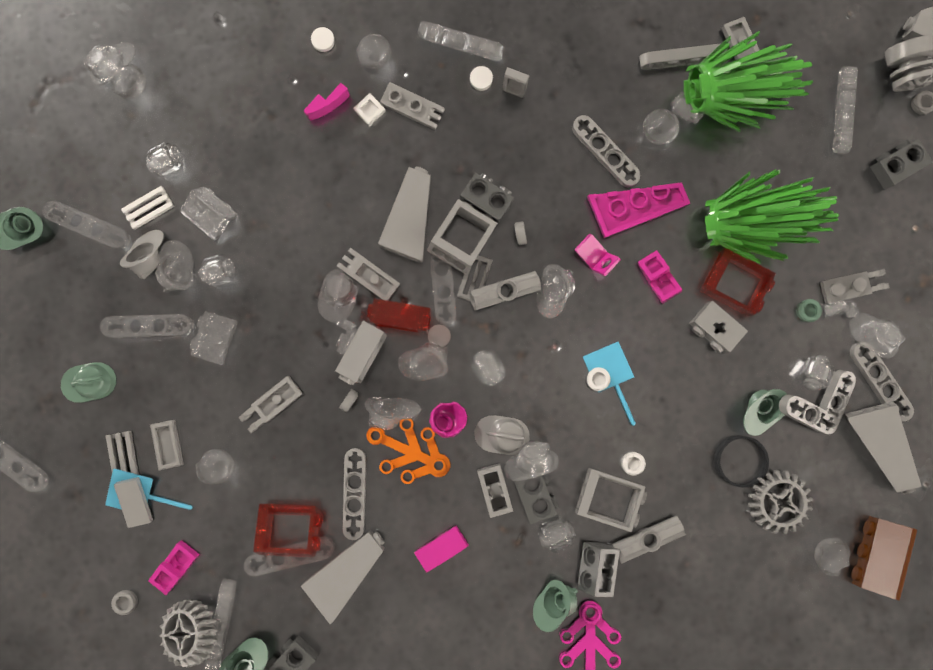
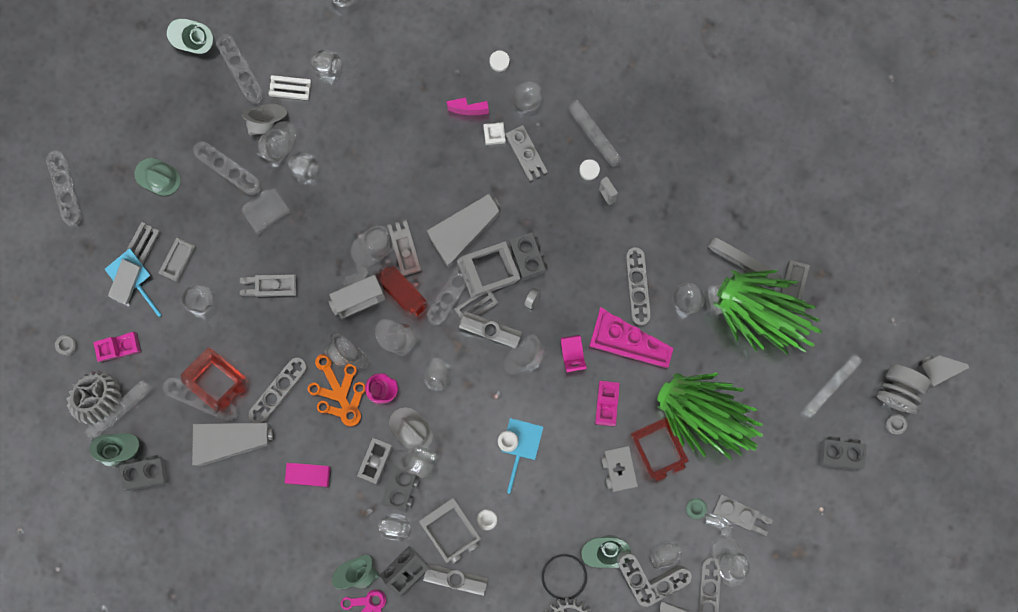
camera: 45 degrees right, 5 degrees down
clear bracket [179,186,238,240] -> none
light grey tile [339,389,359,412] -> none
light grey tile [428,324,451,348] -> none

